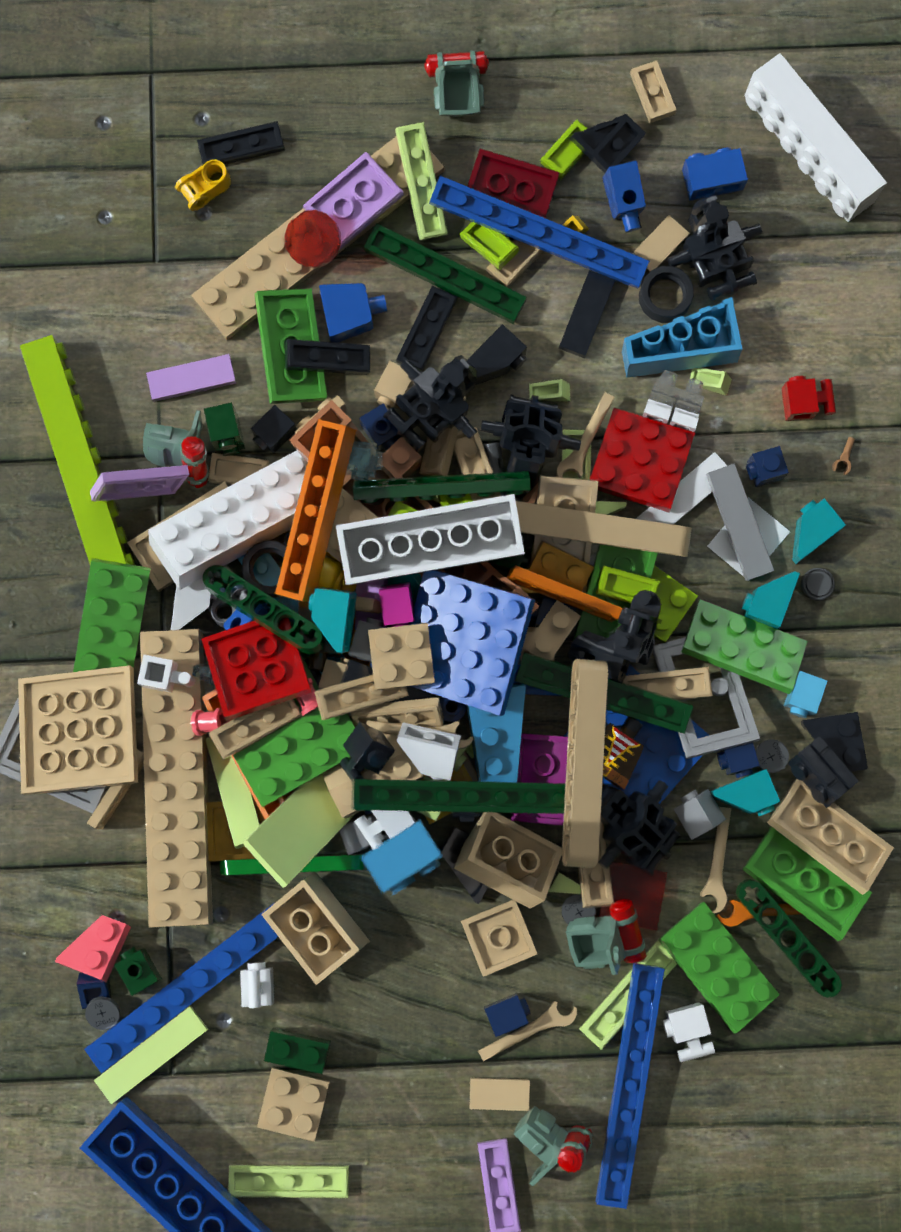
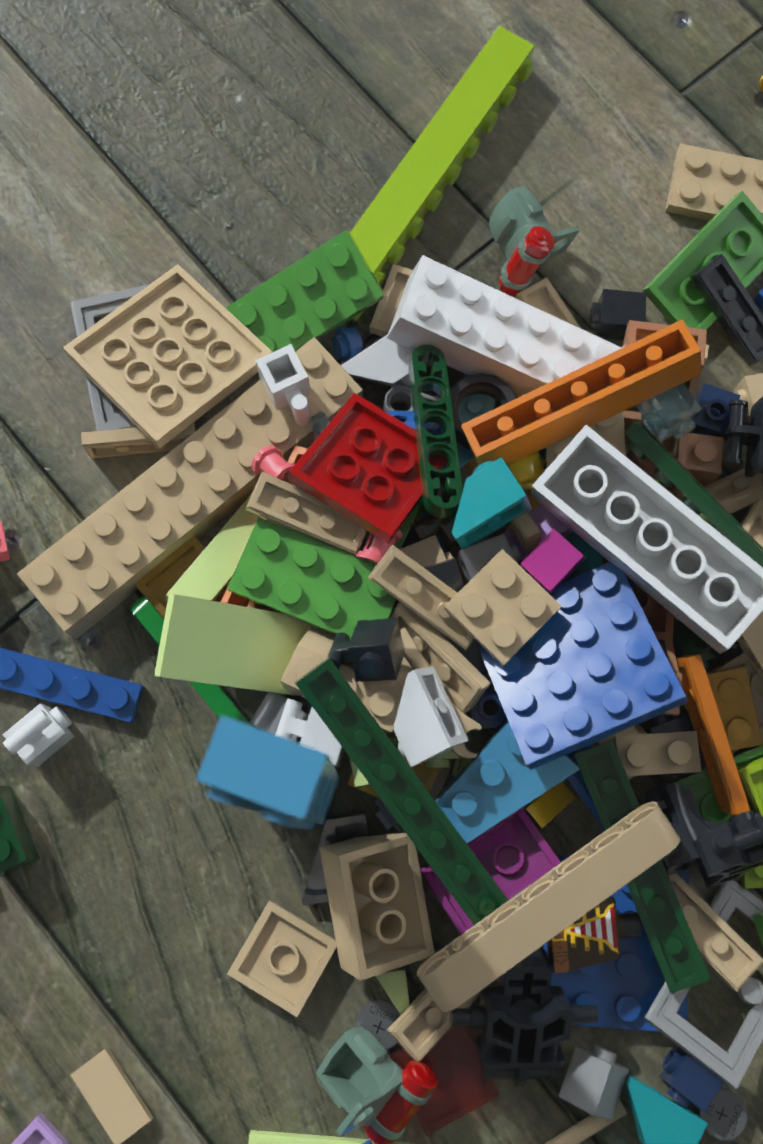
camera: 50 degrees right, 5 degrees down
lavender tile [90,465,189,502] -> none
lavender tile [146,354,236,402] -> none
dark green brick [204,402,246,456] -> none
tan slope [261,872,370,985] -> none
tan piece [478,1001,577,1061] -> none
dark blue brick [484,993,531,1037] -> none
none -> blue plate [332,326,363,362]
none -> yellow piece [523,781,576,829]

